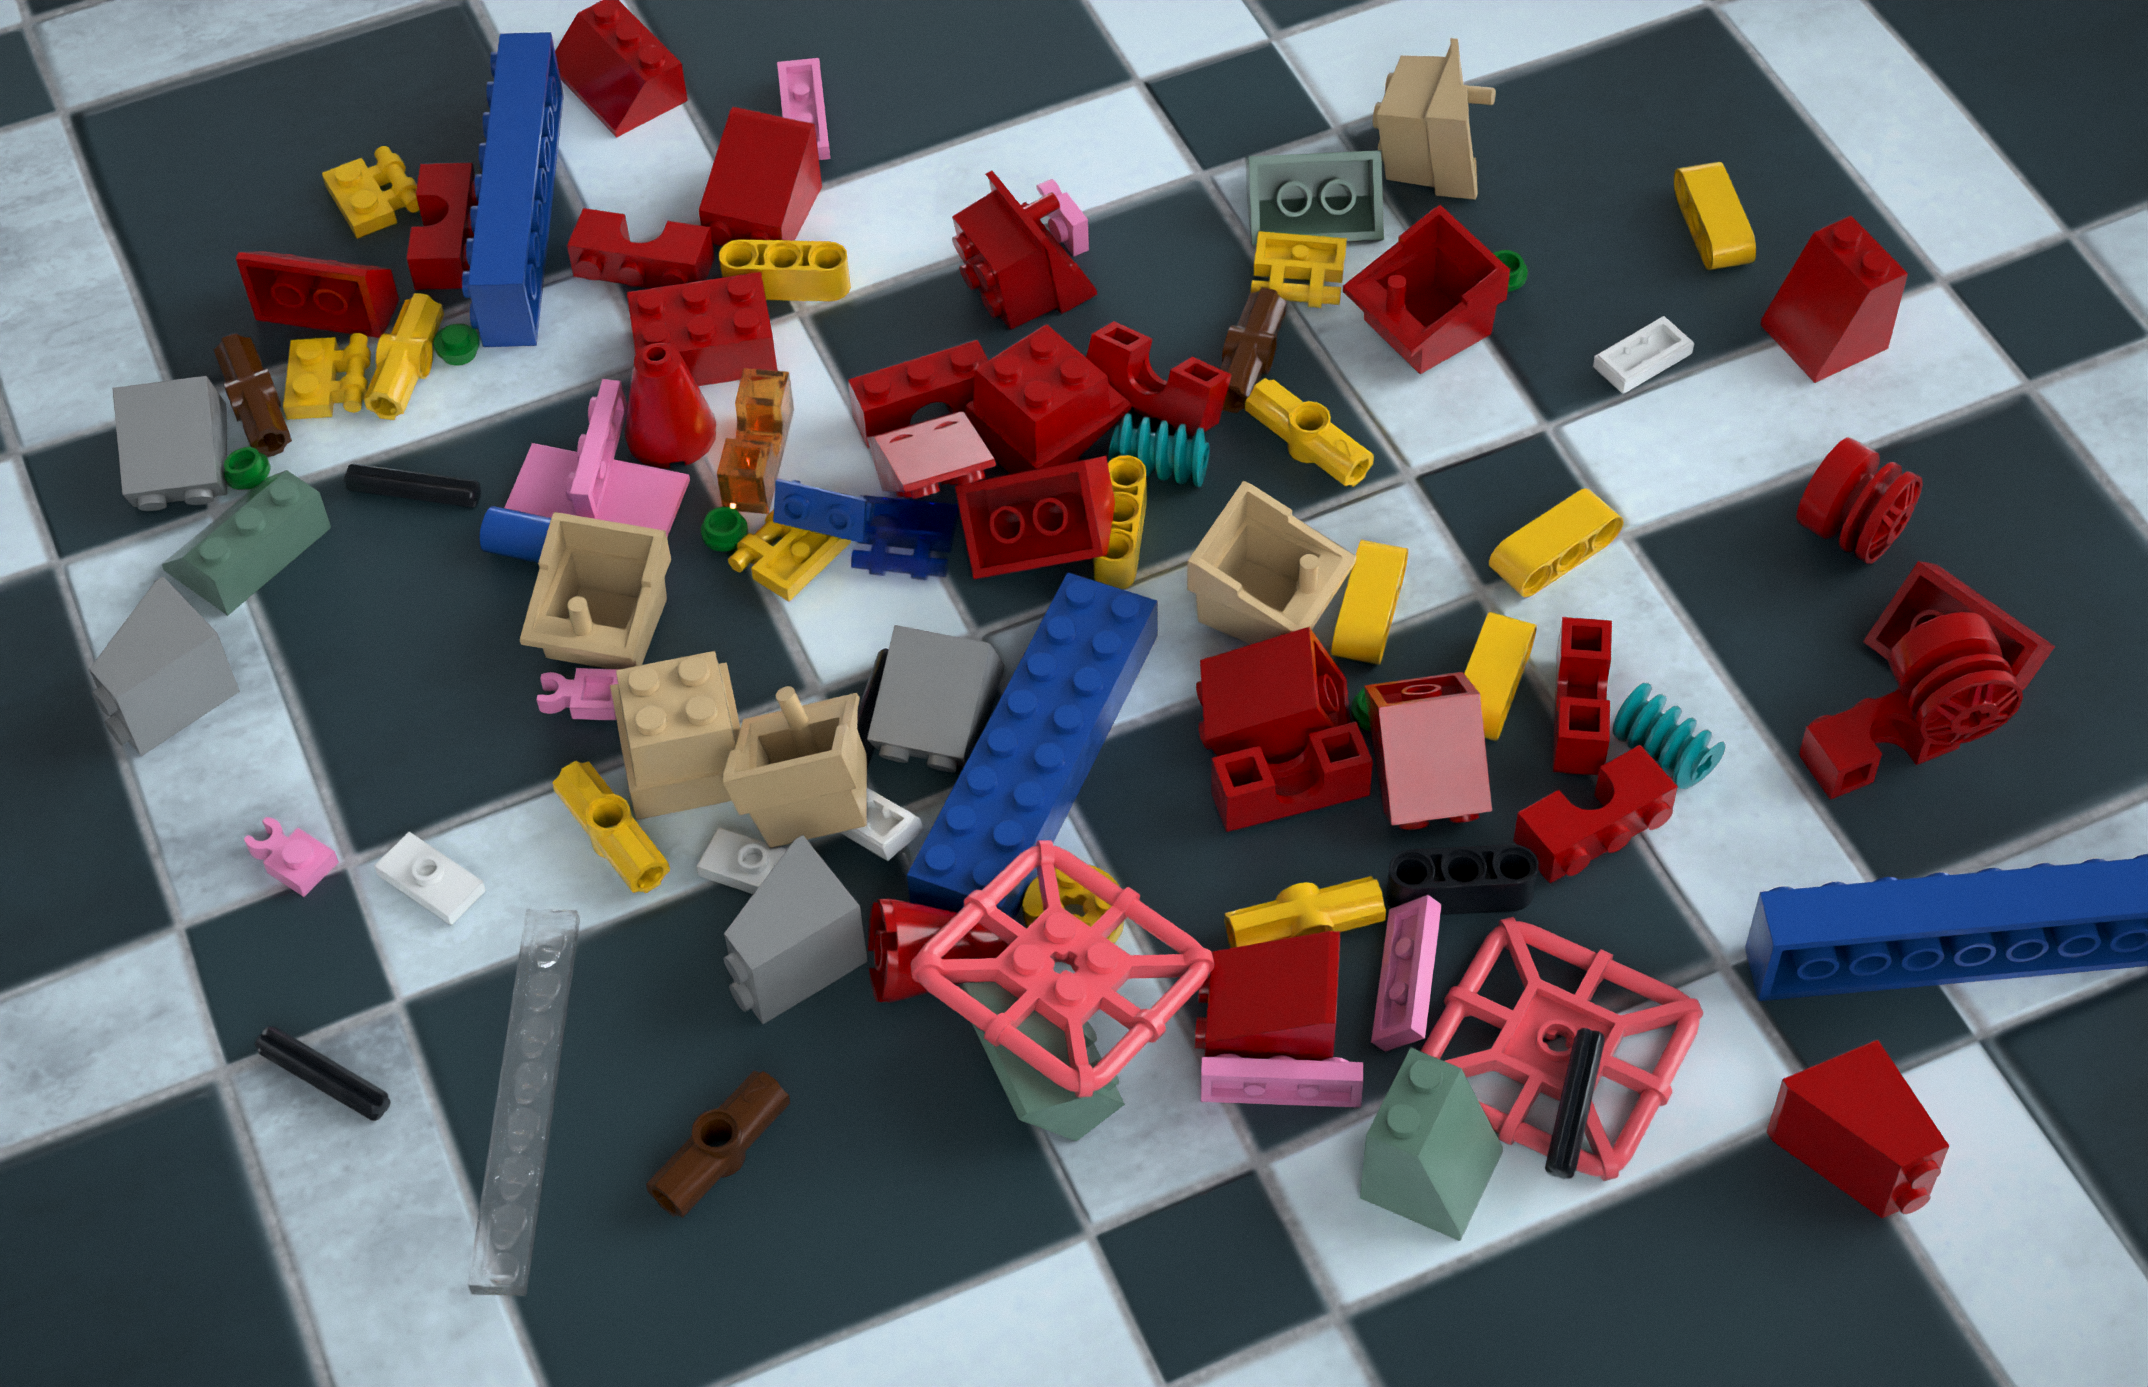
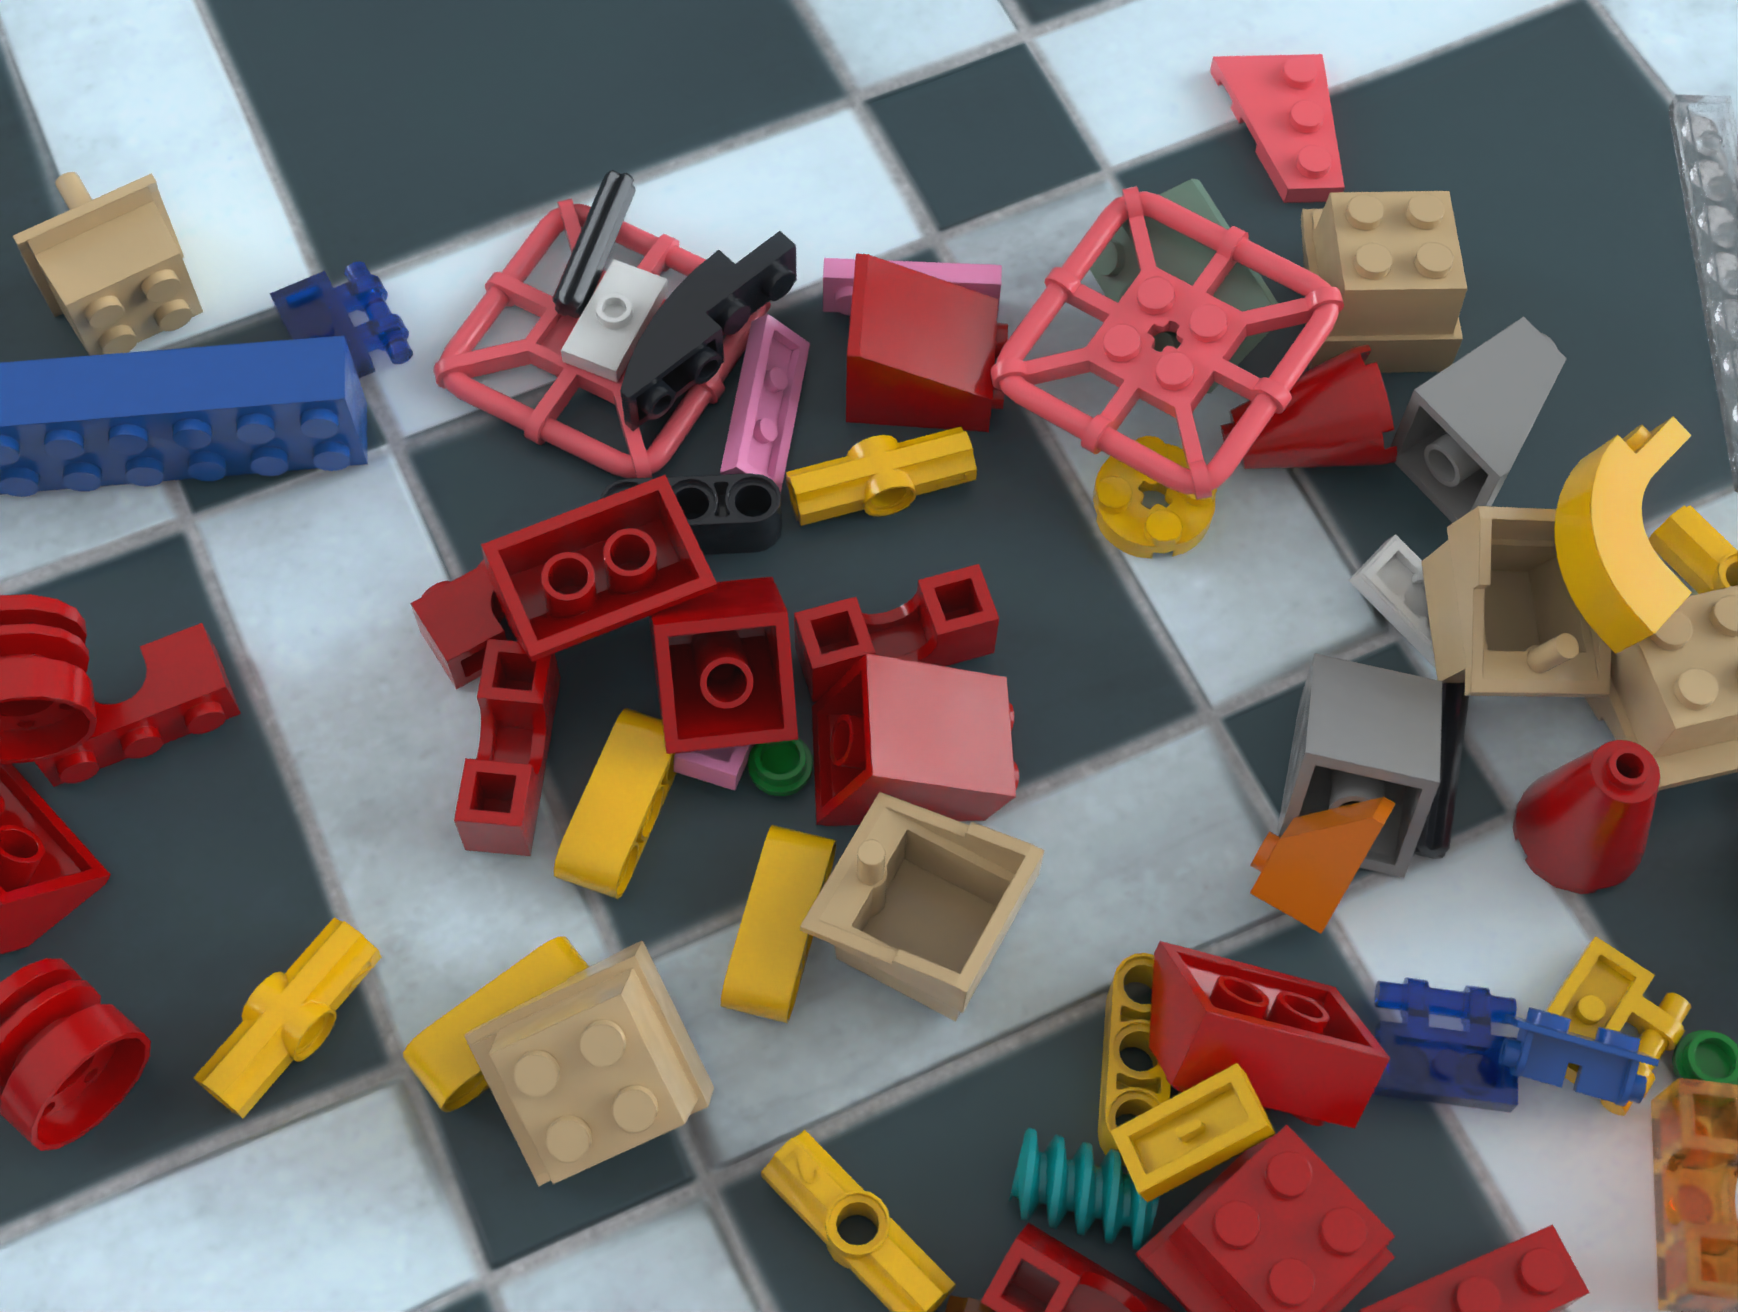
camera: 175 degrees right, 10 degrees up
reddish brown piece [646,1070,790,1218] -> none
slope [867,411,996,499] -> none
blue brick [907,572,1158,920] -> none
sand green slope [1360,1048,1503,1241] -> none
teal piece [1613,683,1726,789] -> none
red slope [1767,1040,1950,1218] -> none
none -> tan piece [13,172,203,355]
none -> yellow piece [193,917,382,1118]
none -> clear blue plate [269,262,413,378]
none -> tan piece [464,940,714,1186]
none -> red slope [481,475,717,662]
none -> white plate [561,259,668,382]
none -> black slope [620,231,797,431]
none -> yellow plate [1111,1063,1276,1202]
none -> coral wing [1210,54,1345,203]
none -> orange slope [1250,797,1396,934]
none -> tan piece [1301,191,1468,373]
none -> red cone [1512,740,1660,894]
none -> yellow arch [1554,416,1692,654]

